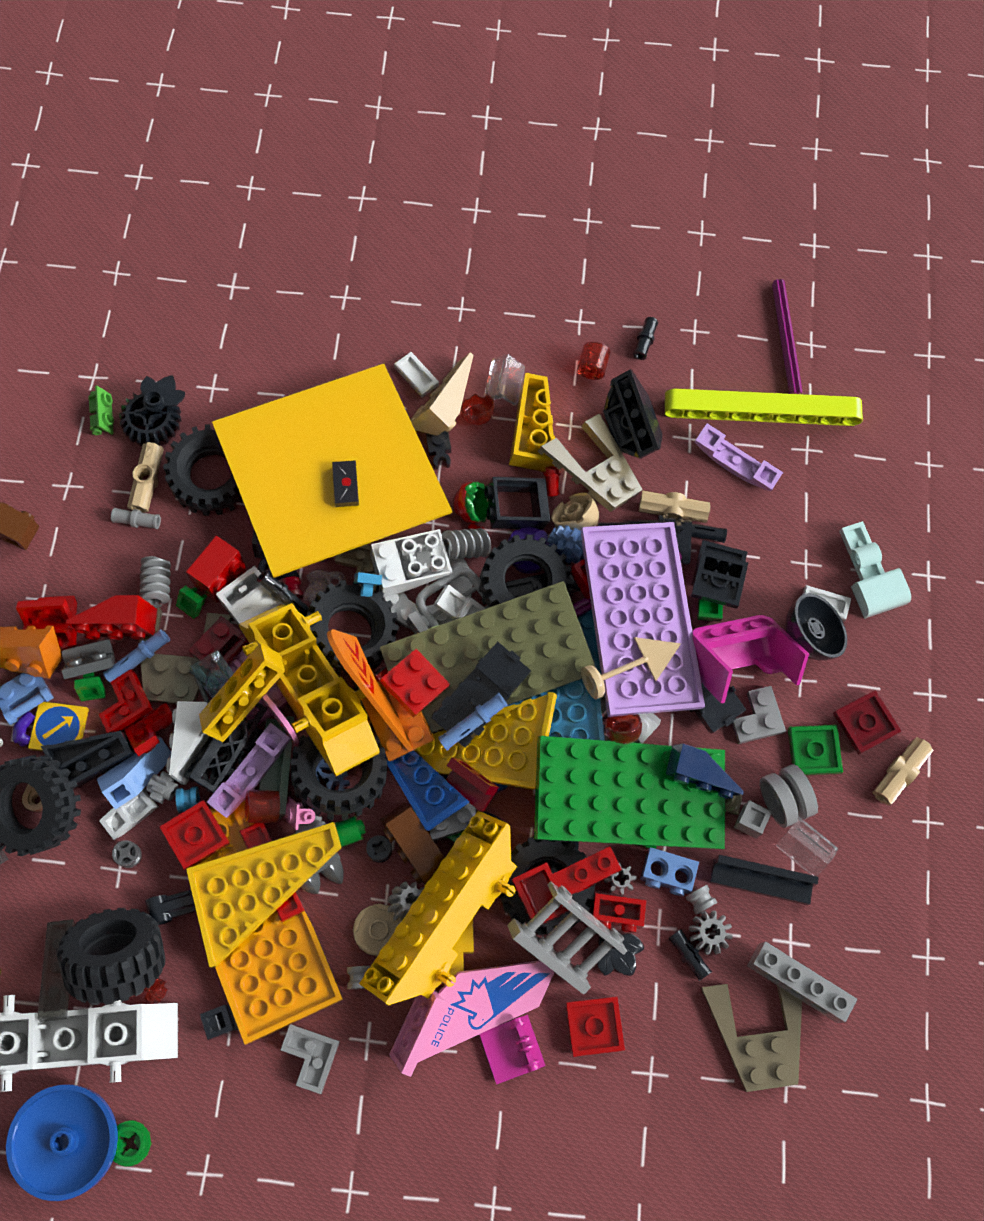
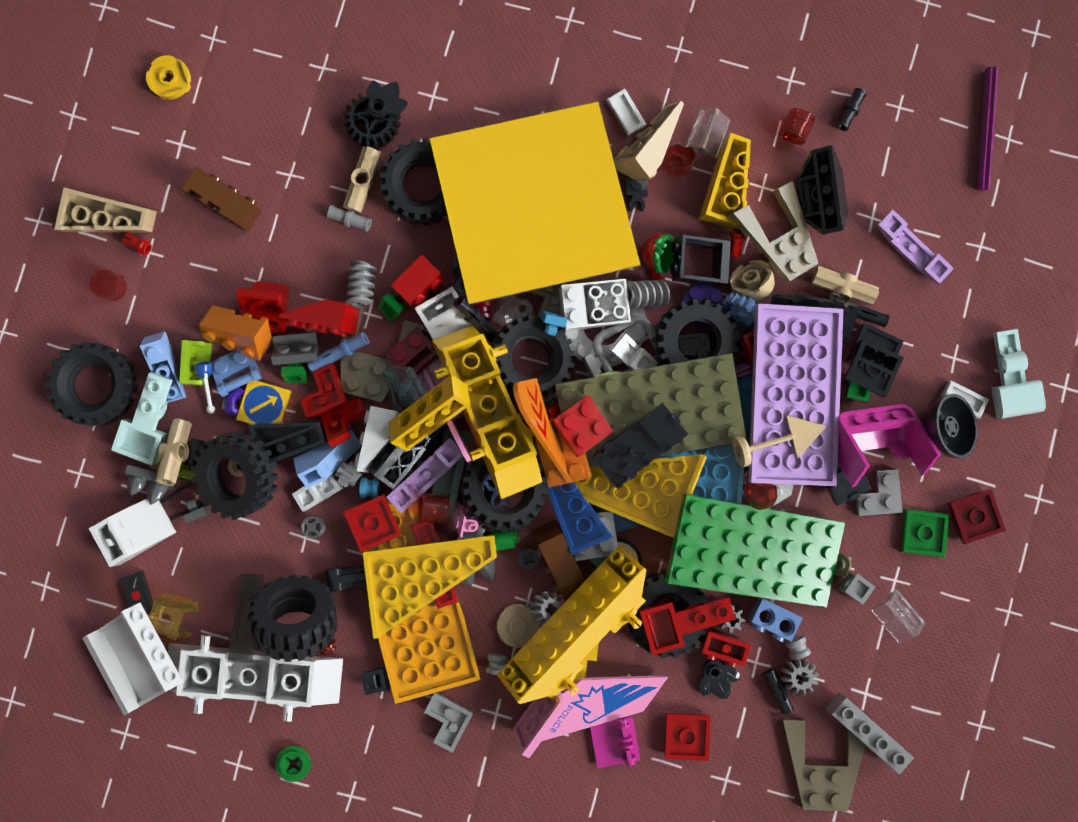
camera: 10 degrees right, 15 degrees up
blue dish [6,1084,118,1201] -> none
bright green hinge [88,386,114,435] -> none
black tile [332,460,359,507] -> none
medium blue pin [438,692,508,751] -> none
dark red panel [446,757,499,812] -> none
light grey fence [507,881,627,995] -> none
neon yellow beam [665,389,863,426] -> none
dark blue slope [666,743,744,799] -> none
black fence [710,855,819,905] -> none
light grey wheel [760,764,818,828] -> none
tan piece [872,737,933,806] -> none

